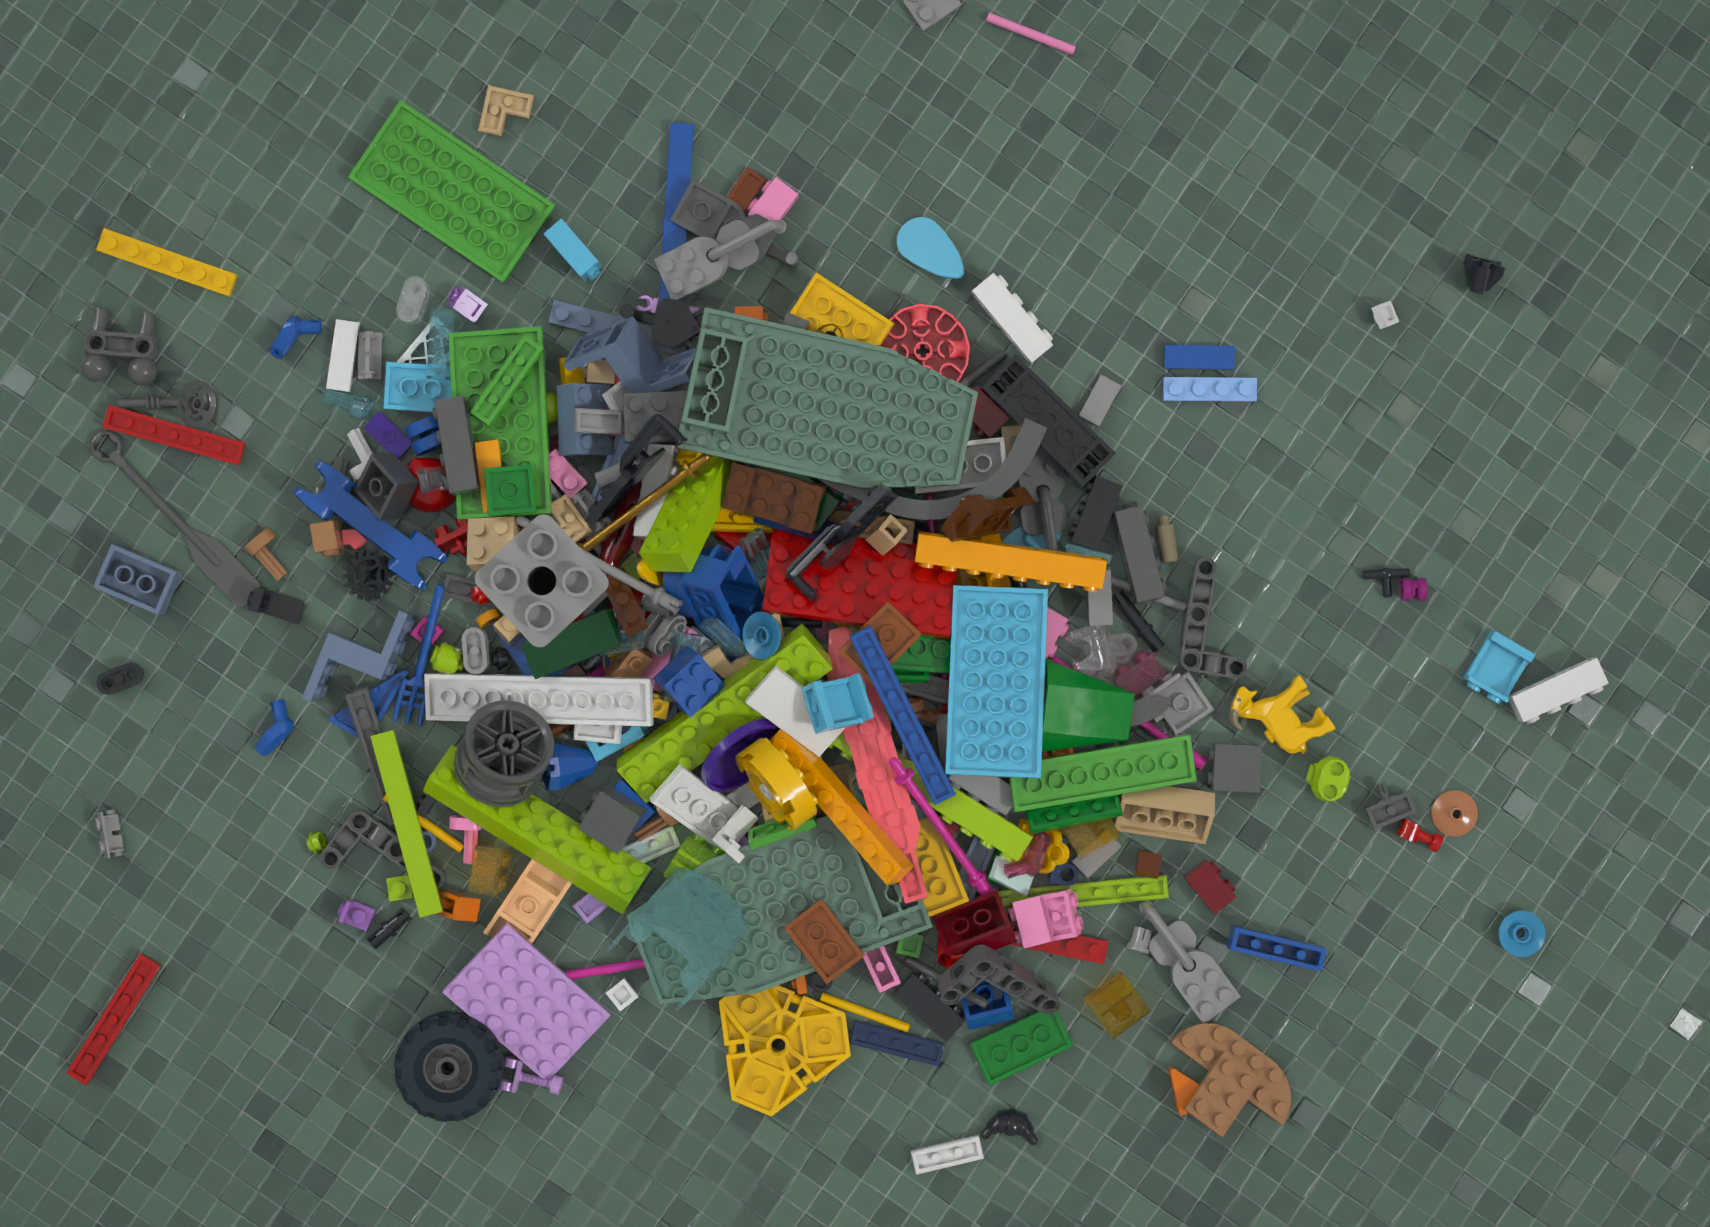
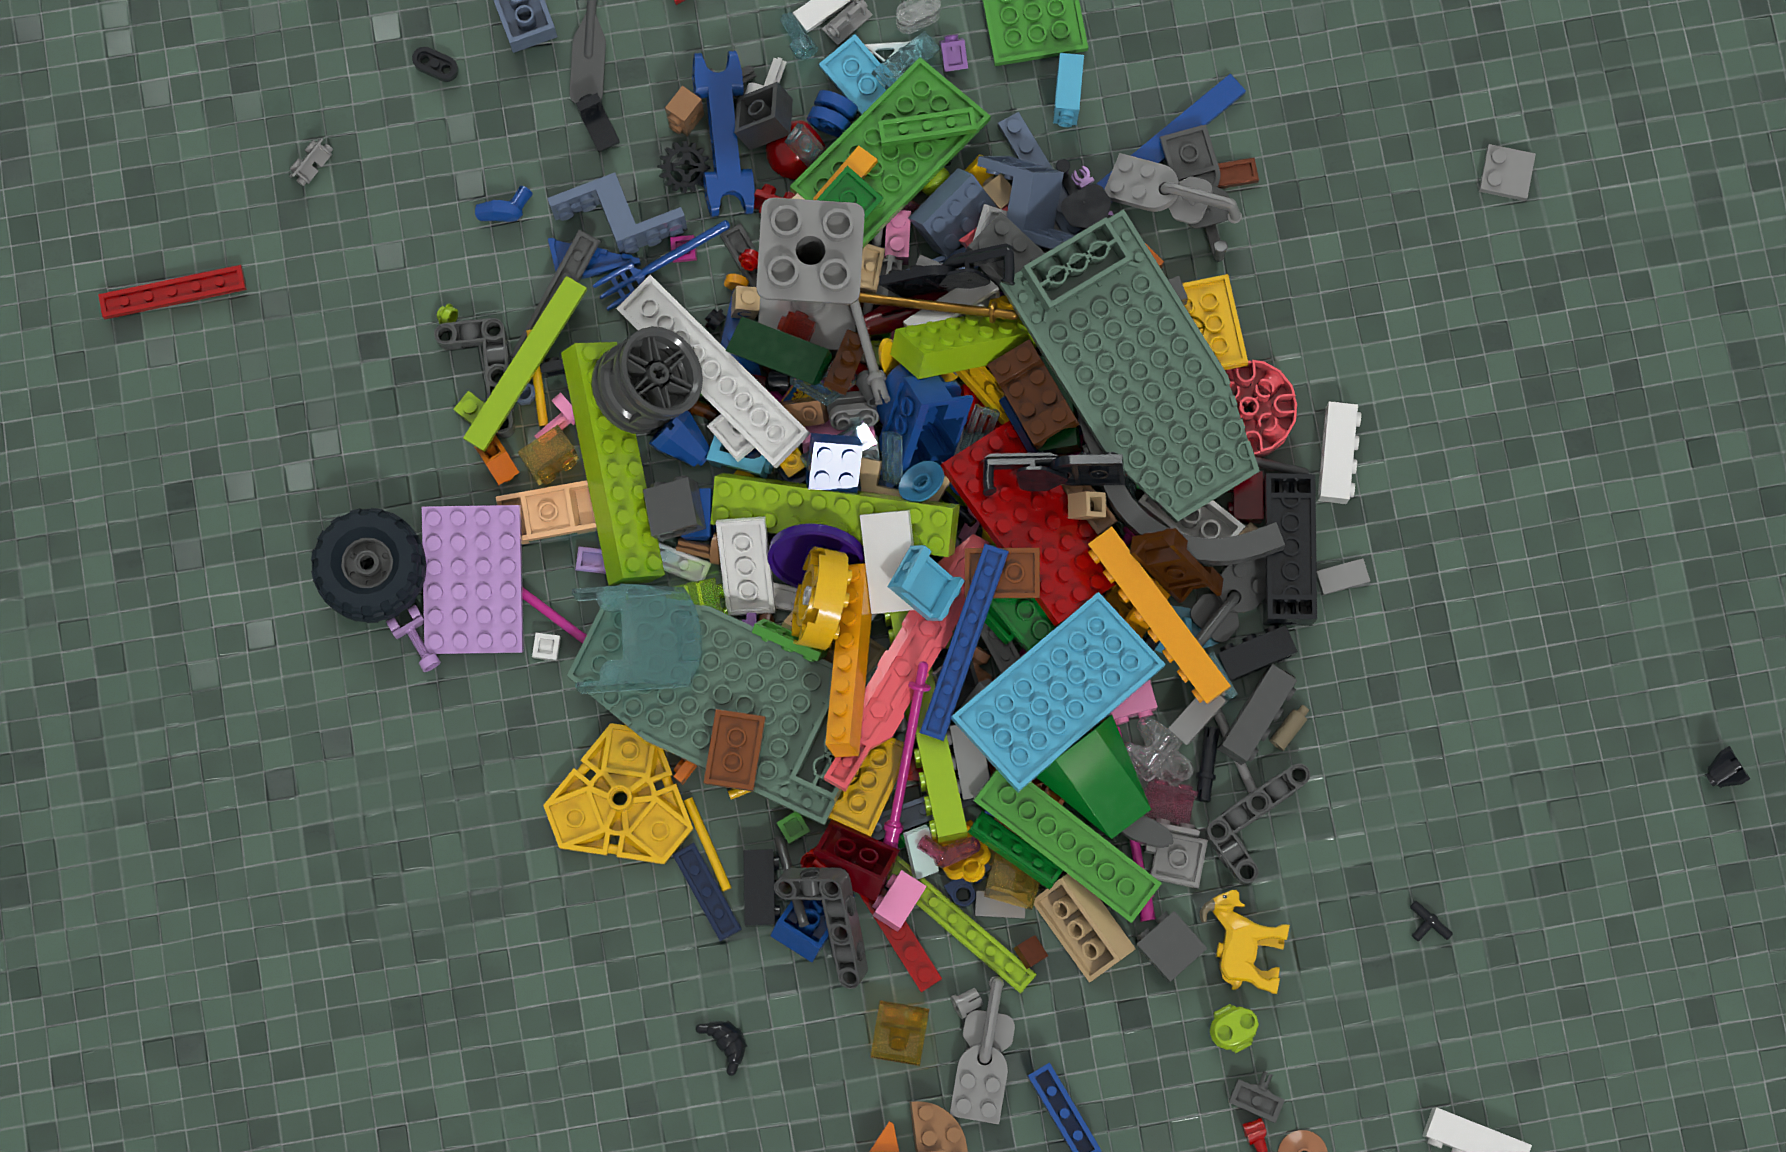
camera: 45 degrees right, 10 degrees down
medium nougat piece [244,527,288,581] -> none
medium lavender bracket [337,898,376,931] -> none
coral piece [342,529,368,550] -> none
dark purple plate [363,411,413,459] -> none
black pin [367,908,412,950] -> none
lime head [429,642,464,674] -> none
dark grey brick [433,395,480,496] -> none
light grey brick [462,627,491,674] -> none
light grey tile [574,408,623,435] -> none
white bracket [712,805,758,863] -> none
bright pink brick [747,177,799,220] -> none
black plate [809,971,833,992] -> none
bright pink brick [863,946,901,993] -> none
medium azure shield [897,217,964,279] -> none
white tile [911,1135,984,1175] -> none
green tile [969,1010,1073,1086] -> none
bright pink bar [986,12,1076,55] -> none
bright pink bracket [1040,887,1083,941] -> none
light blue plate [1163,377,1257,402] -> none
blue tile [1164,345,1235,370] -> none
dark red brick [1183,859,1237,915] -> none
white plate [1371,300,1399,329] -> none
magenta wheel [1400,578,1428,601] -> none
medium azure panel [1463,631,1536,704] -> none

